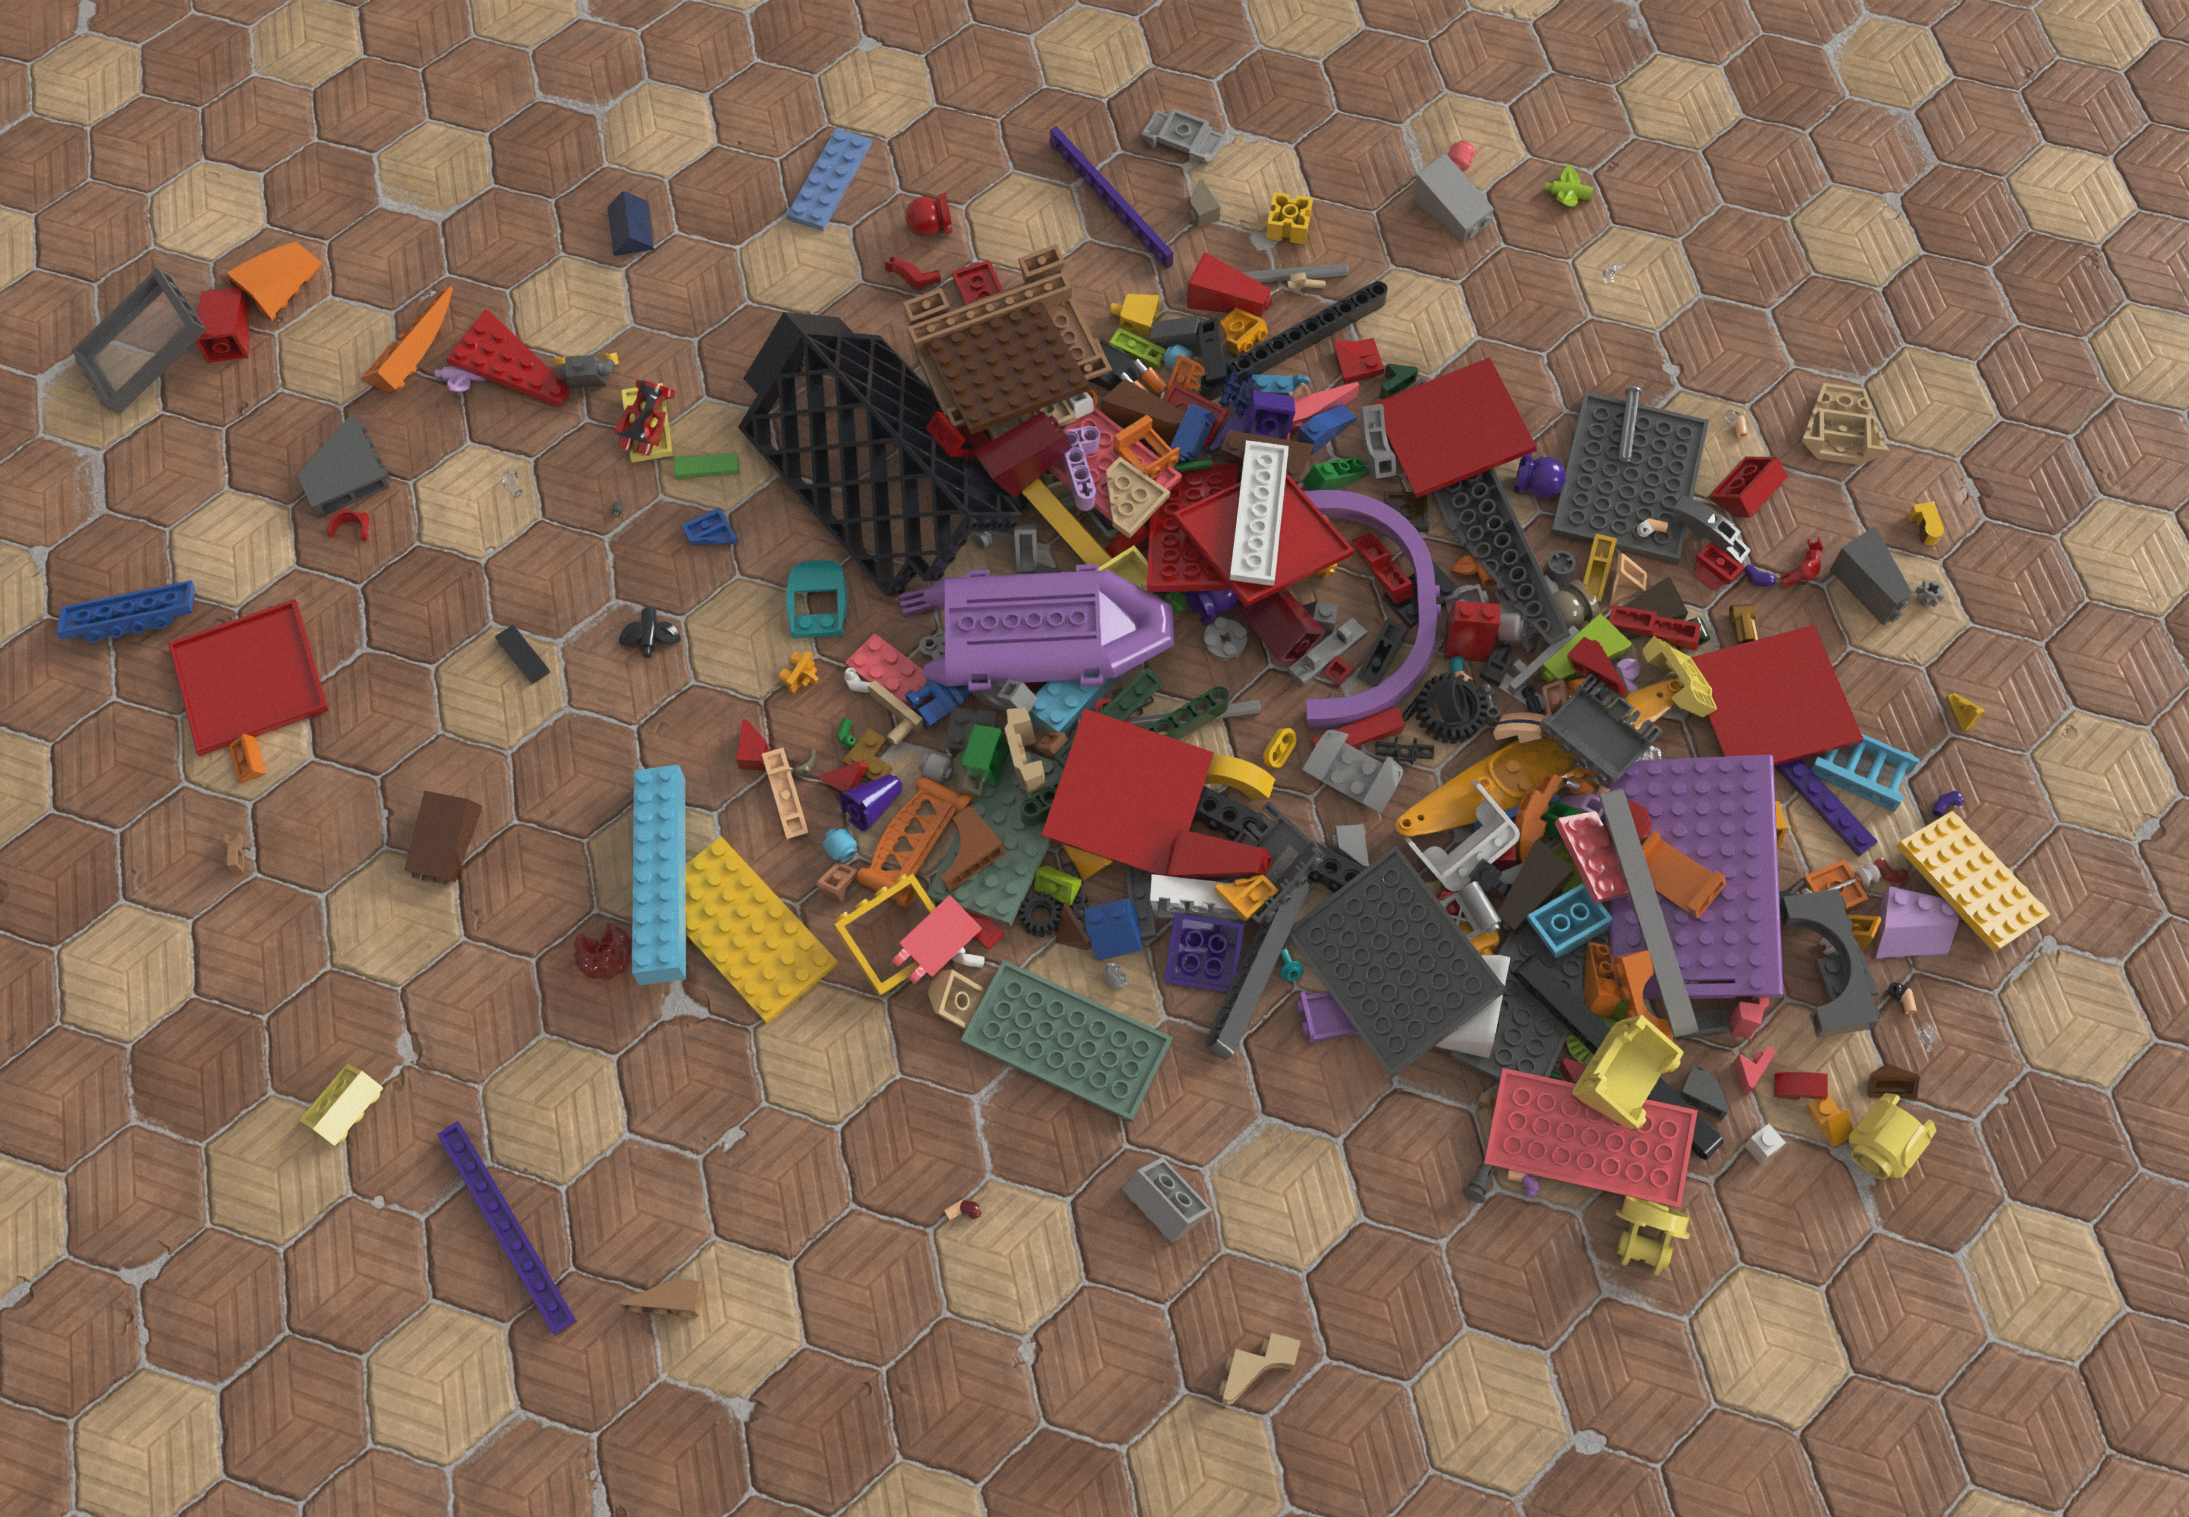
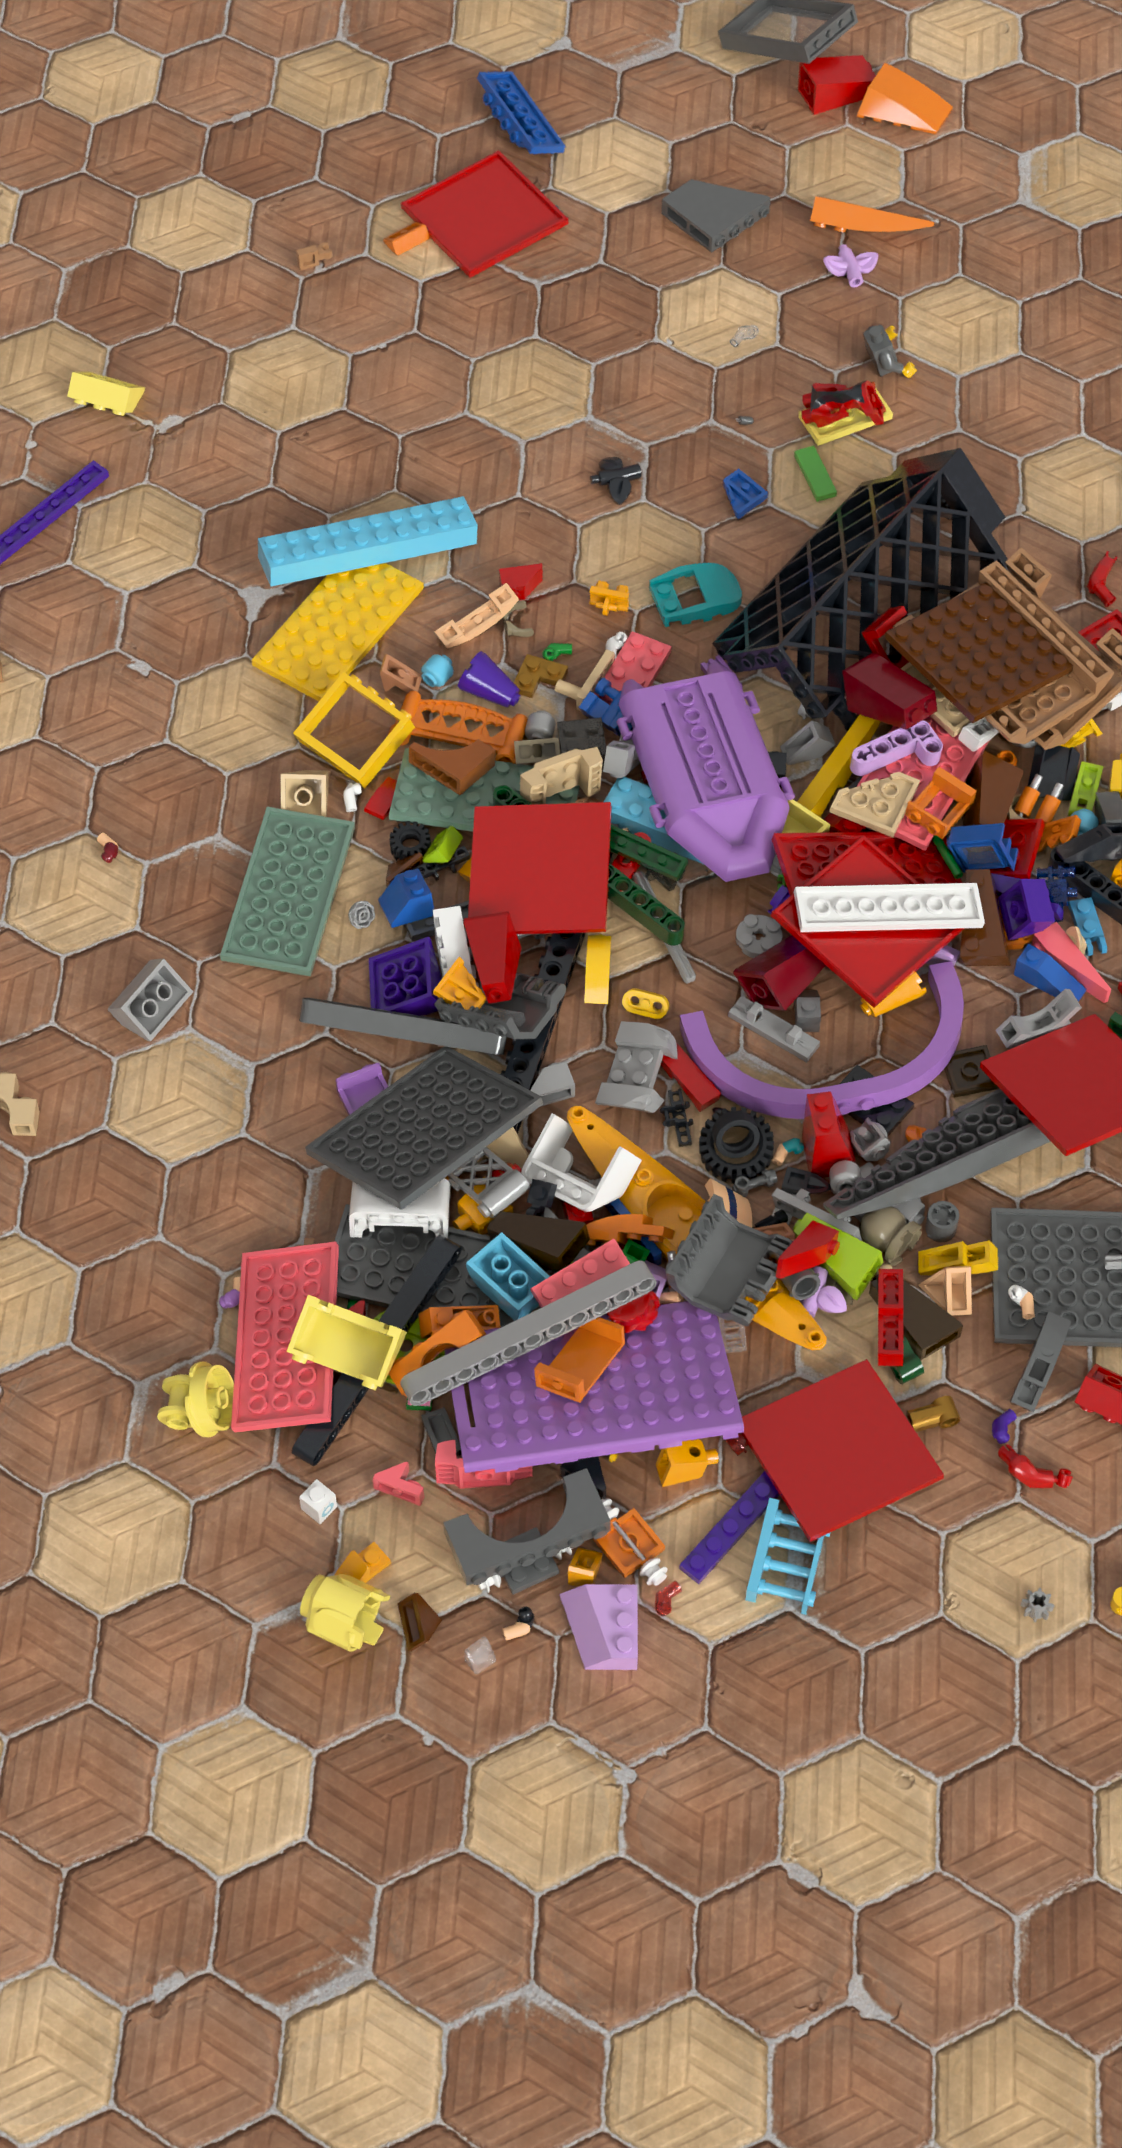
camera: 75 degrees right, 5 degrees down
red helmet [326,509,369,541] -> none
reddish brown slope [404,791,483,885] -> none
red wing [447,309,570,407] -> none
black tile [495,625,550,684] -> none
clear red hair [573,922,632,980] -> none
dark blue slope [607,191,654,256] -> none
red slope [819,761,868,792] -> none
coral tile [891,895,982,984] -> none
green slope [960,724,1010,788] -> none
teal plate [1280,948,1304,981] -> none
green slope [1302,457,1370,491] -> none
red slope [1322,656,1356,686] -> none
red slope [1352,532,1414,604] -> none
black slope [1357,618,1410,686] -> none
dark grey pin [1462,1163,1495,1203] -> none
dark purple tile [1513,453,1566,498] -> none
light yellow plate [1642,636,1717,718] -> none
dark grey slope [1679,1067,1729,1120] -> none
red slope [1694,542,1745,590] -> none
red slope [1774,1072,1828,1100] -> none
dark grey slope [1830,527,1912,625] -> none
yellow plate [1896,811,2051,953] -> none
dark purple arm [1932,791,1964,817] -> none
yellow tile [1947,693,1985,732] -> none

